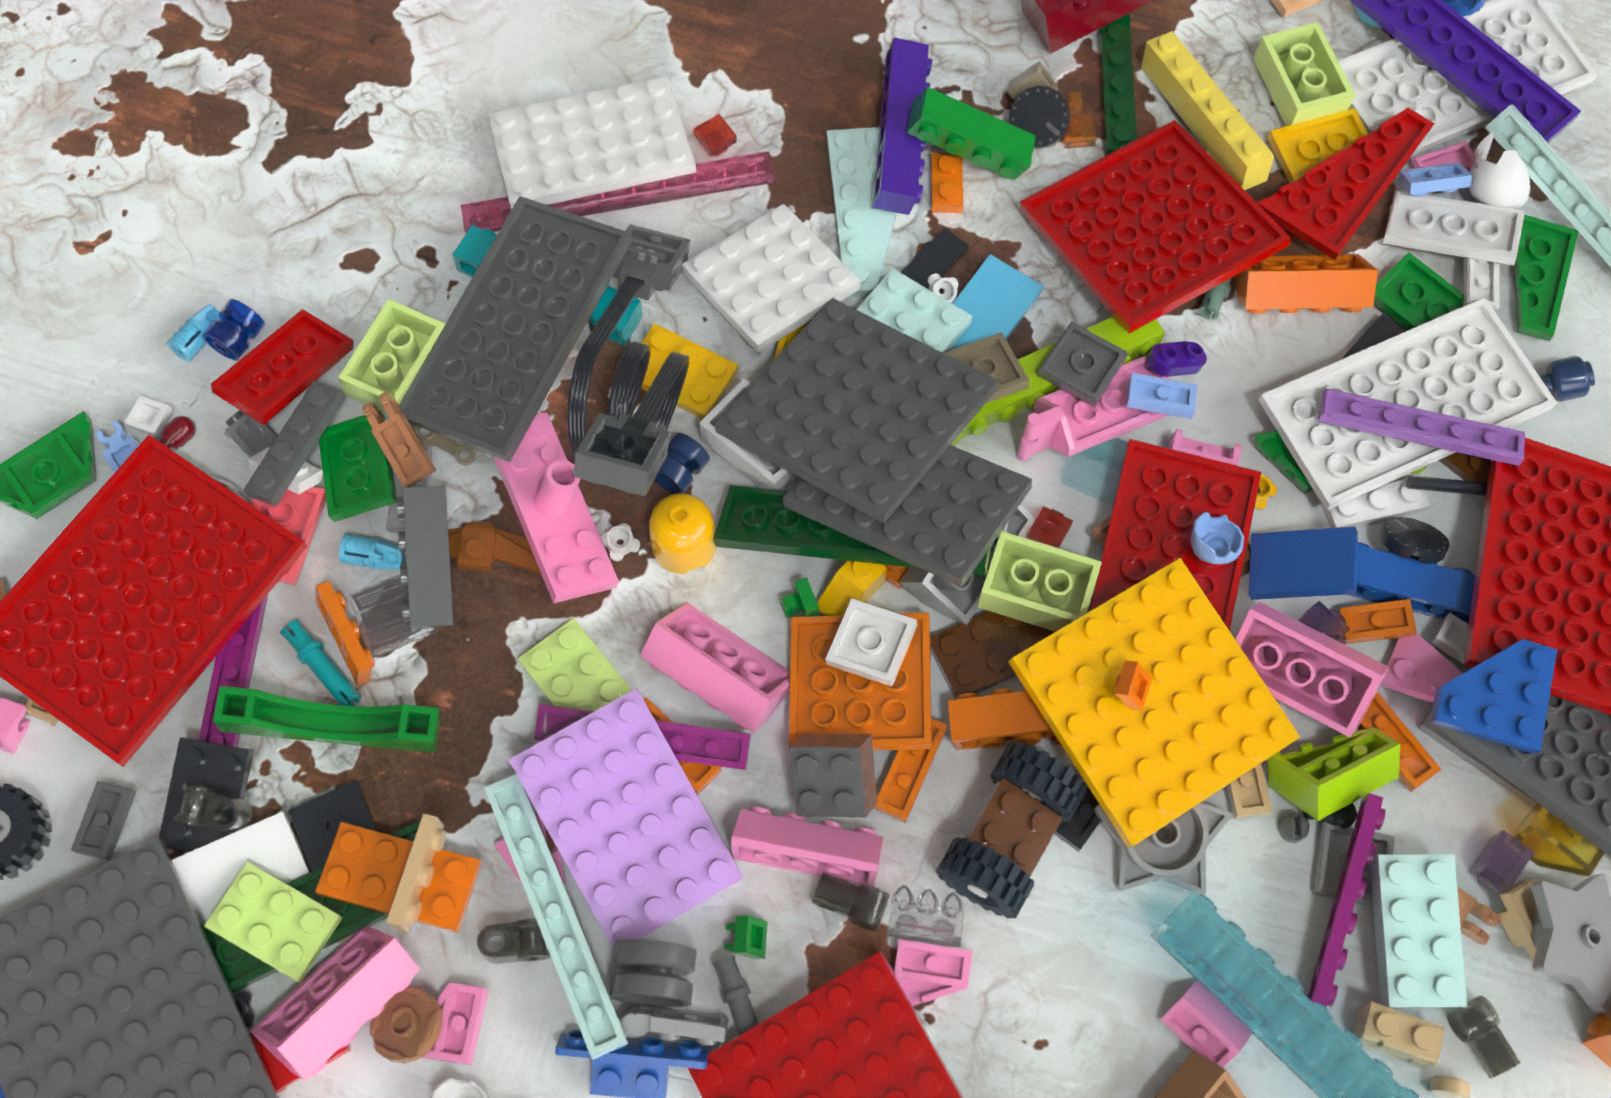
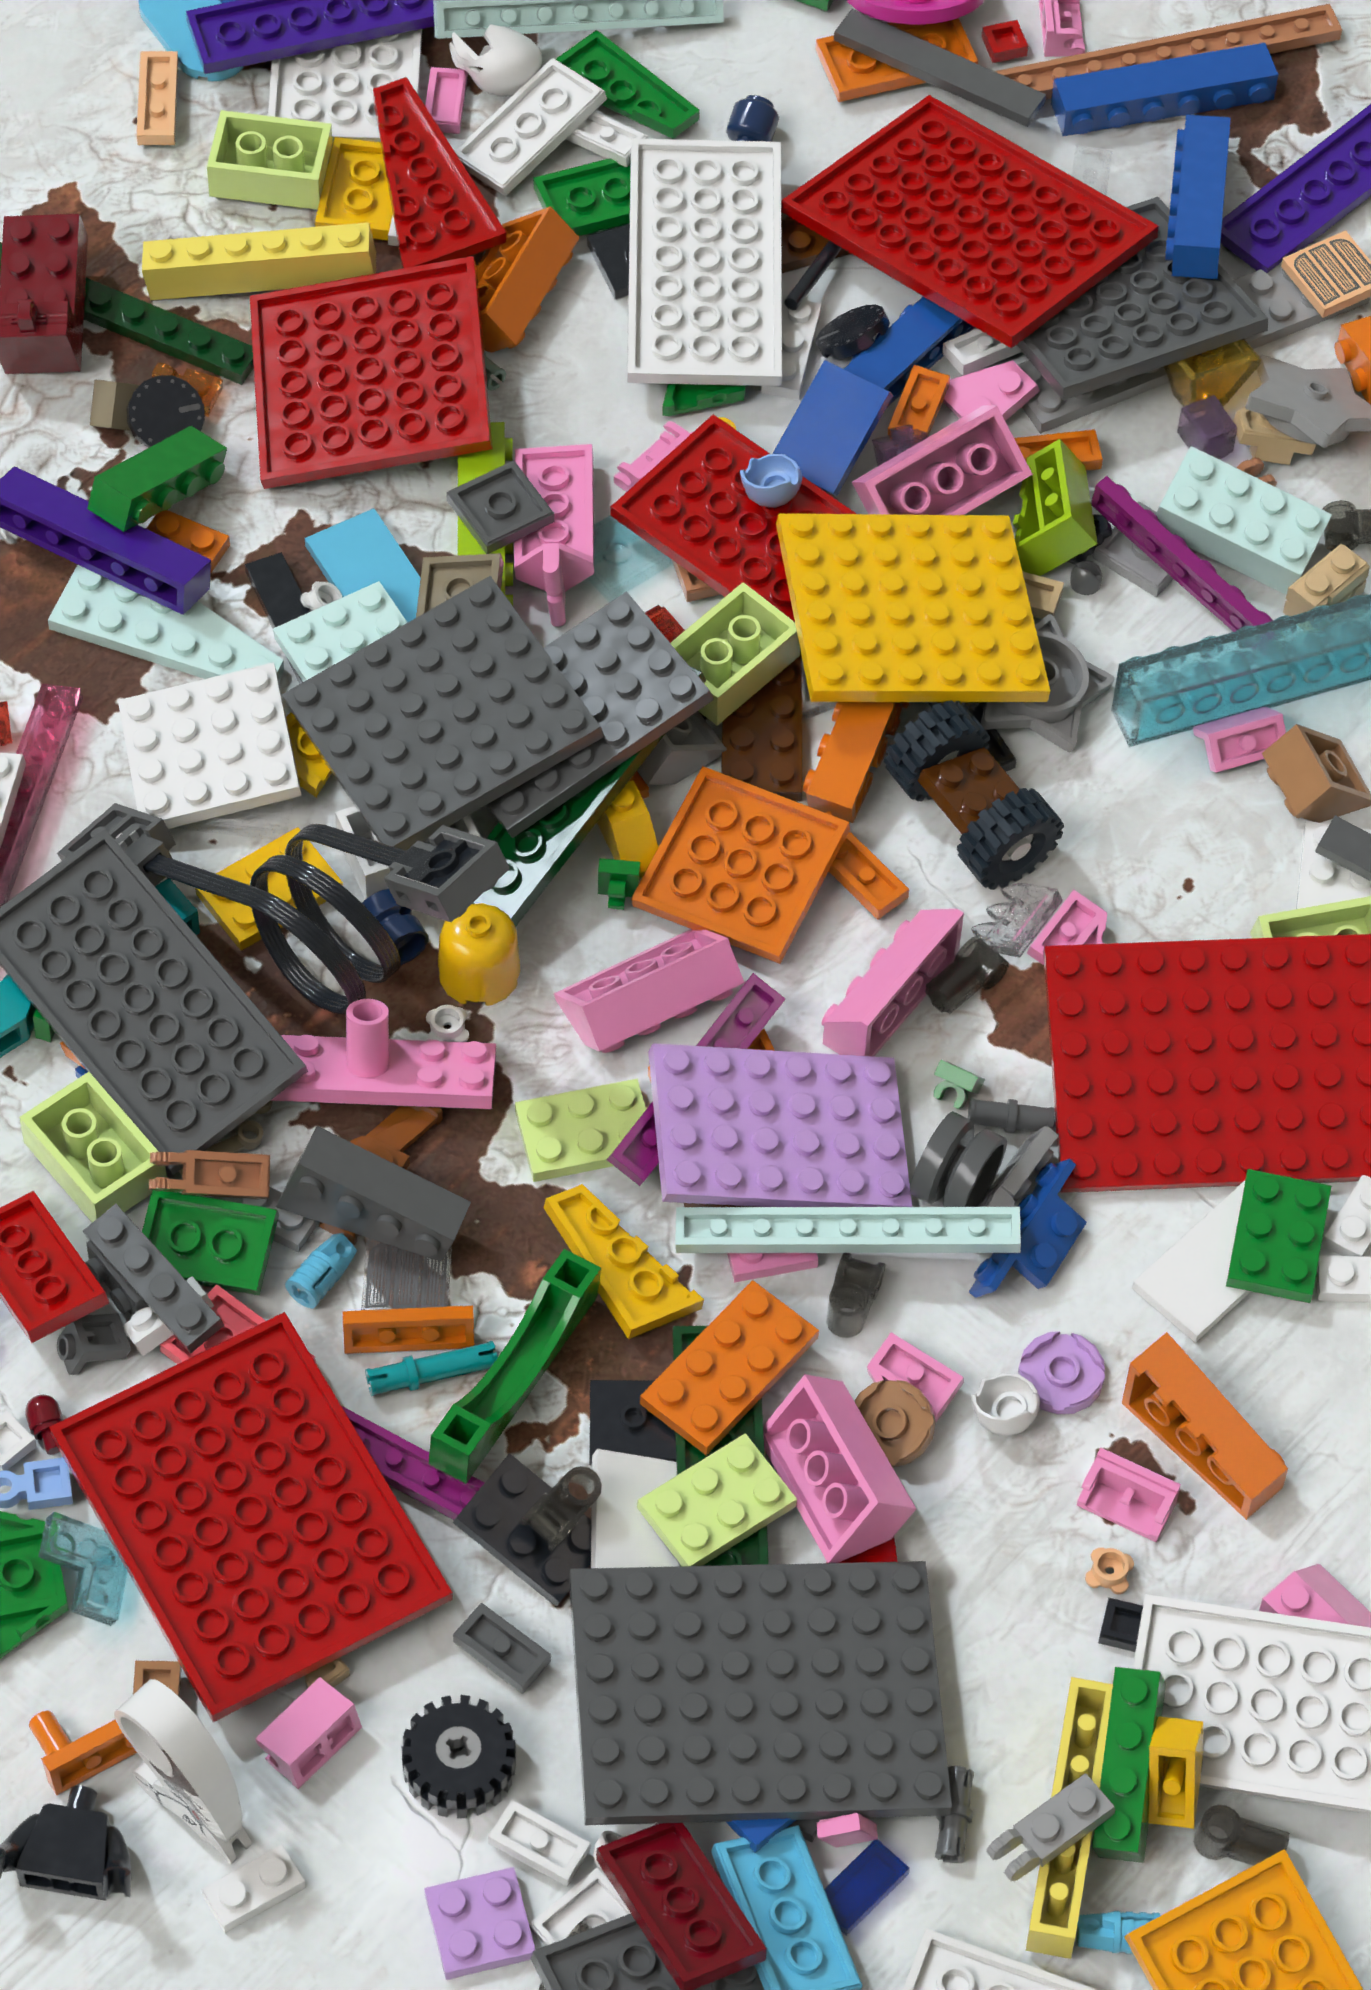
camera: 65 degrees left, 10 degrees down
tan plate [386,814,446,933] -> none
dark grey brick [790,734,877,818] -> none
white plate [825,598,917,687] -> none
orange plate [1115,661,1152,711] -> none
light blue plate [1126,373,1197,419] -> none
dark purple plate [1146,341,1207,377] -> none
medium lavender tile [1318,388,1525,466] -> none
light blue plate [1397,162,1472,196] -> none
blue plate [1430,639,1557,754] -> none
none -> clear light blue plate [39,1512,128,1626]
none -> yellow wing [544,1184,704,1339]

